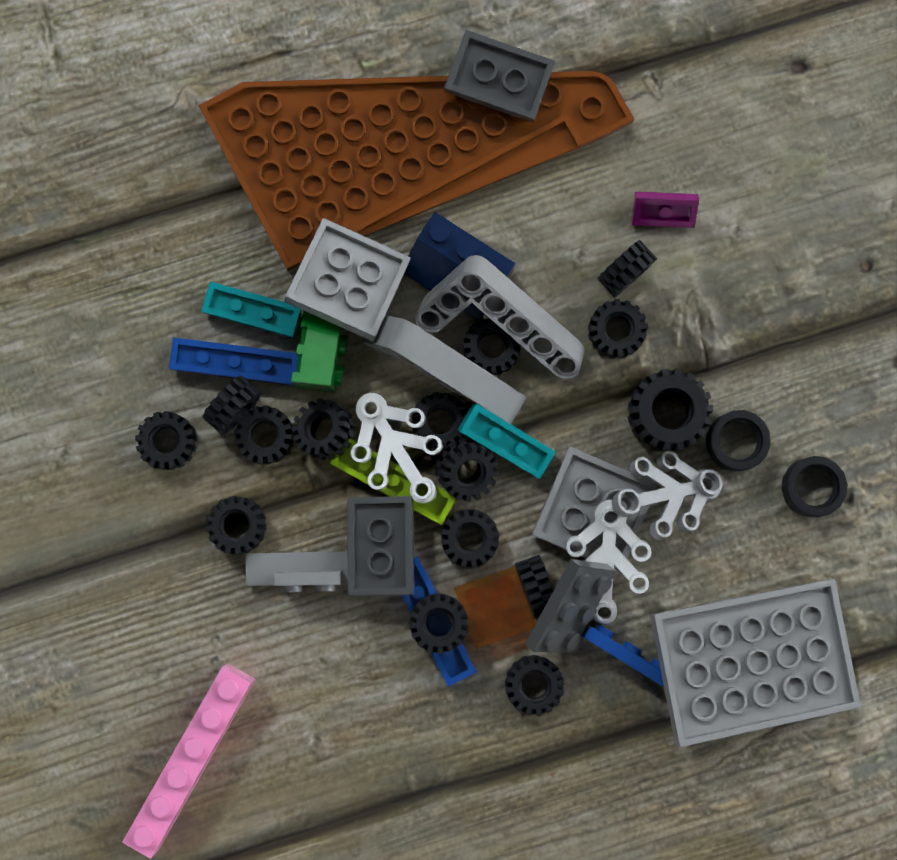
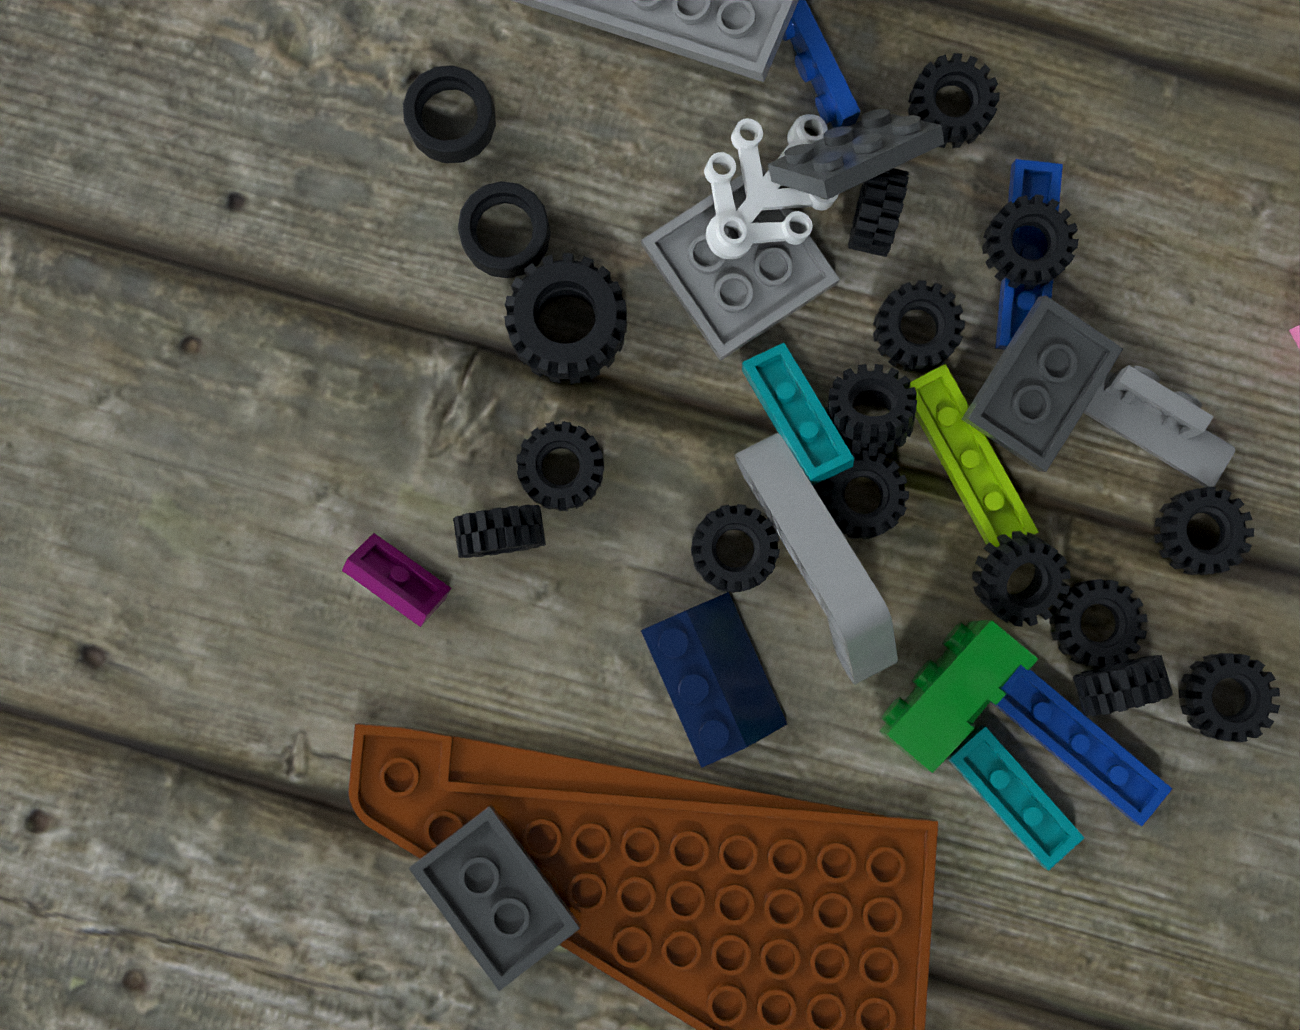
camera: 150 degrees left, 0 degrees up
light grey plate [284,218,411,341] -> none
white plant [351,393,443,504] -> none
light grey beam [415,255,585,379] -> none
clear orange plate [454,566,535,649] -> none
light grey plant [612,451,723,540] -> none

